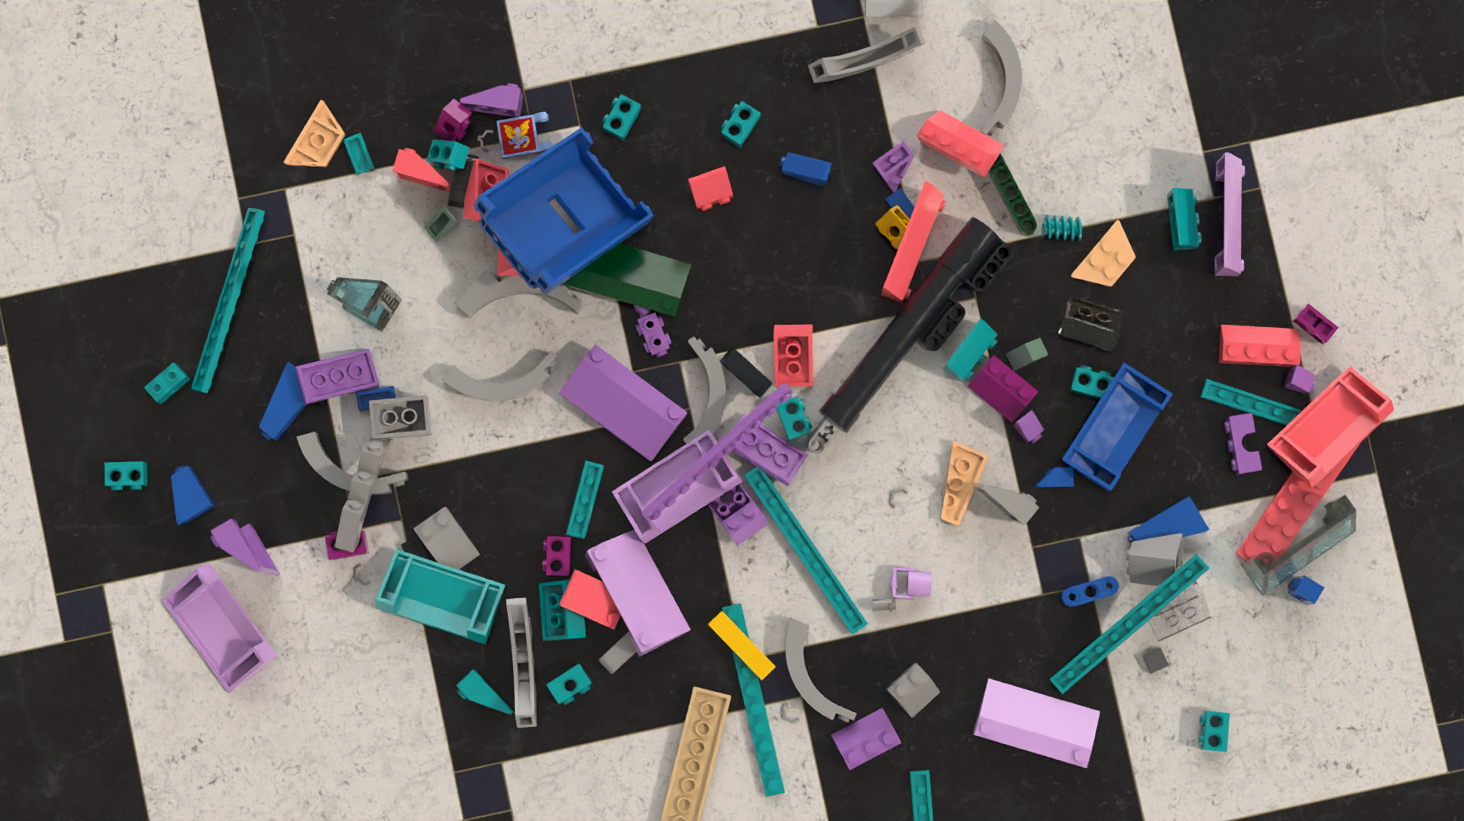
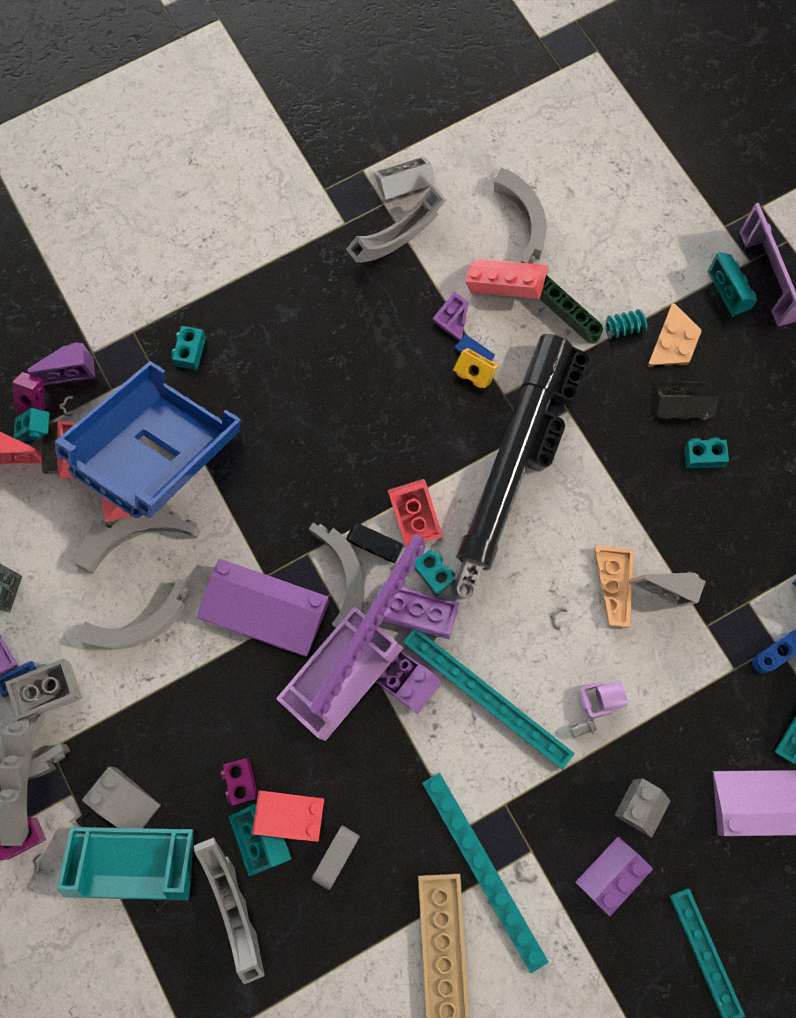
camera: 15 degrees left, 10 degrees down
sand green slope [424,205,459,242] -> none
teal slope [456,670,514,715] -> none
flag [497,112,553,158] -> none
teal brick [546,664,592,705] -> none
dark green slope [565,243,692,319] -> none
teal tile [566,461,604,540] -> none
lavender slope [585,530,690,657] -> none
medium lavender brick [634,305,672,358] -> none
coral slope [688,166,733,211] -> none
yellow tile [708,611,776,680] -> none
teal brick [720,101,761,148] -> none
blue slope [779,152,832,188] -> none
light grey arch [785,618,857,722] -> none
coral slope [881,180,946,303] -> none
teal slope [944,319,998,382] -> none
magenta slope [968,355,1038,423] -> none
sand green slope [1005,338,1048,371] -> none
medium lavender slope [1013,410,1044,443] -> none
blue slope [1035,467,1074,488] -> none
blue slope [1062,363,1173,492] -> none

